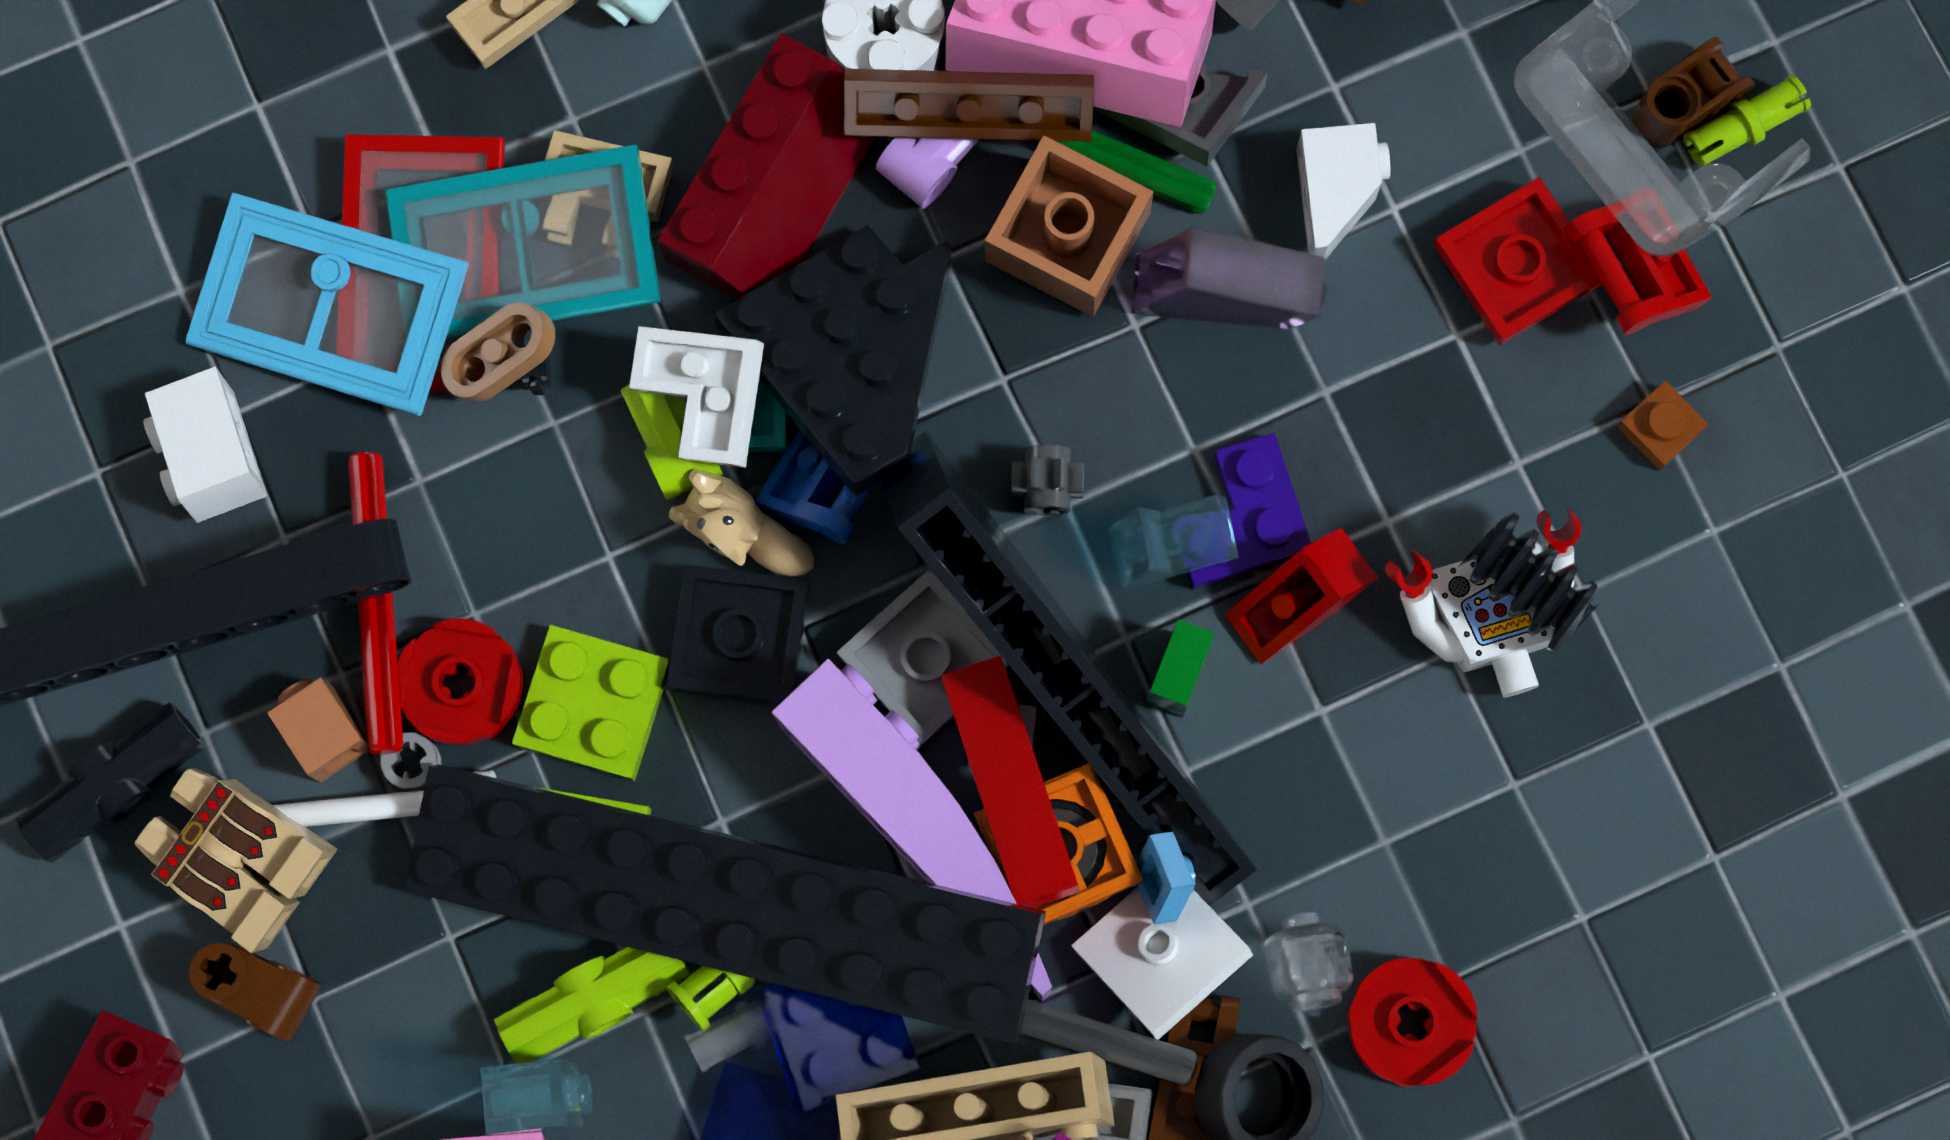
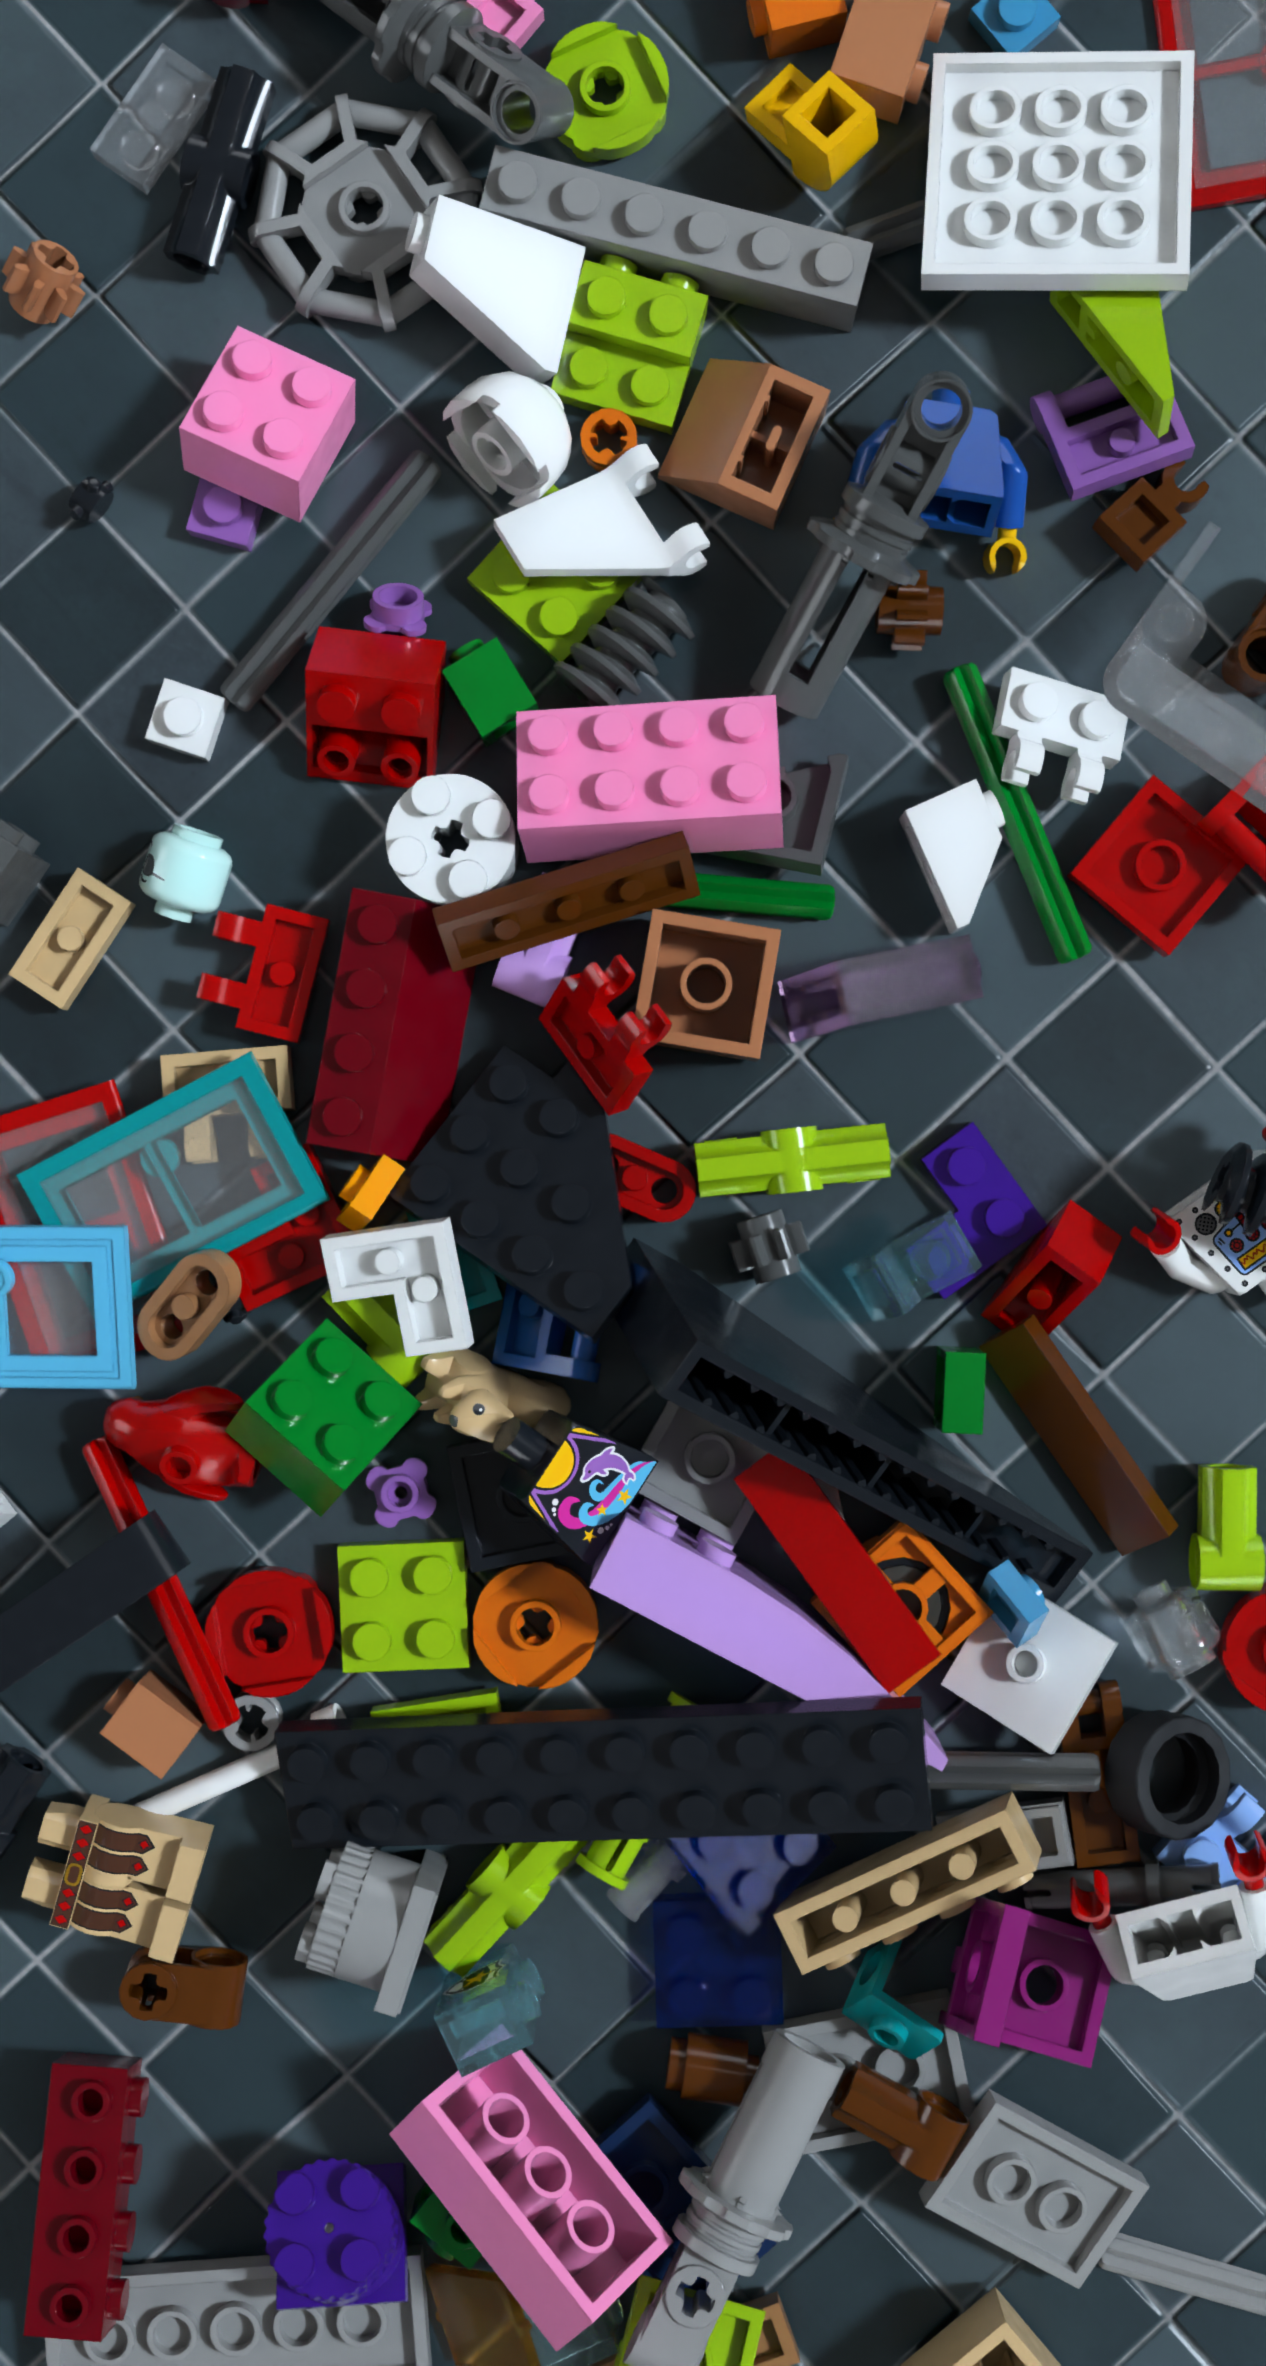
camera: 25 degrees left, 10 degrees up
none -> red animal [103,1385,262,1502]
none -> red plate [196,903,331,1044]
none -> green brick [225,1318,422,1517]
none -> red plate [226,1143,352,1312]
none -> light grey piece [294,1841,449,2018]
none -> light orange plate [336,1154,405,1231]
none -> medium lavender plate [366,1457,437,1528]
none -> orange plate [473,1558,599,1689]
none -> torso [493,1410,659,1566]
none -> red plate [538,955,672,1116]
none -> red plate [610,1133,696,1223]
none -> lime piece [694,1123,891,1198]
none -> green axle [943,662,1092,964]
none -> reddish brown tile [979,1314,1179,1556]
none -> white plate [992,666,1131,805]
none -> lime piece [1188,1463,1265,1591]

